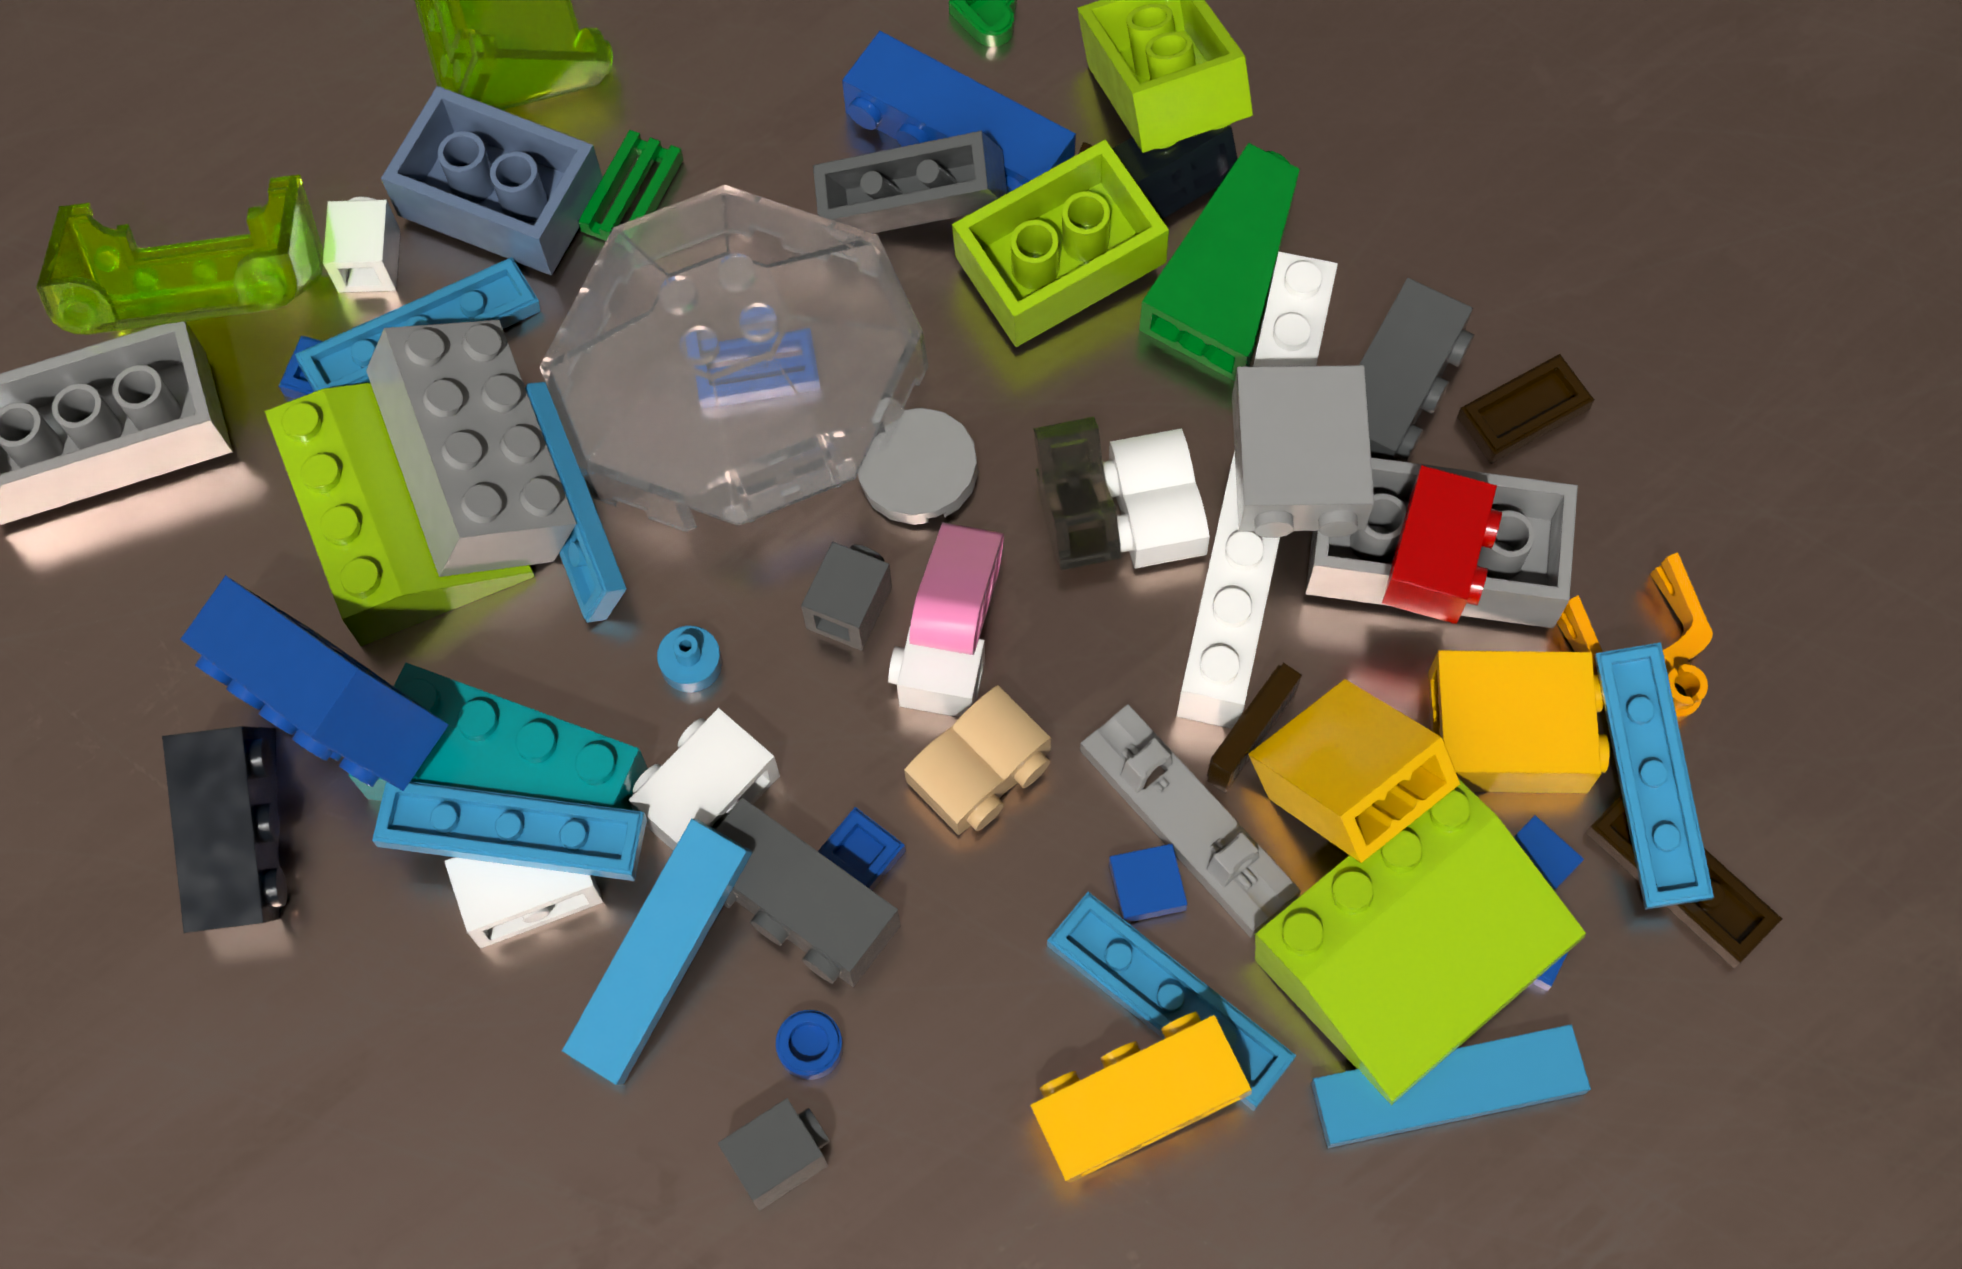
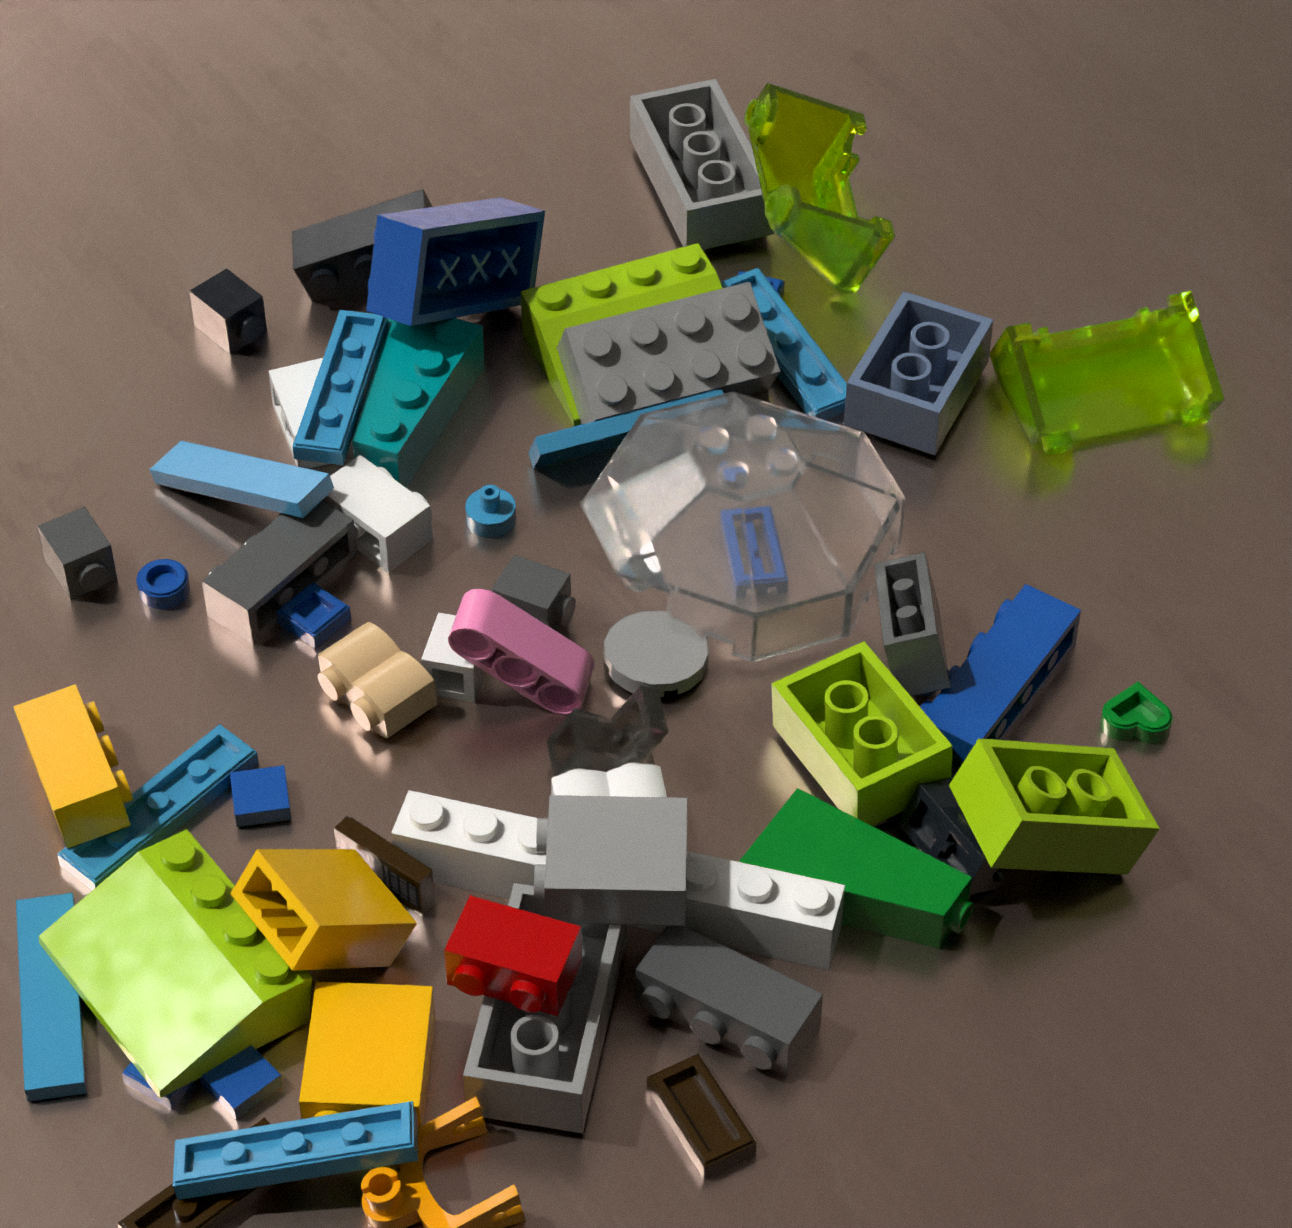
camera: 90 degrees right, 20 degrees down
white brick [323,196,400,293] -> none
green tile [578,129,684,251] -> none
light grey hinge [1080,704,1301,938] -> none
none -> black brick [189,268,267,354]

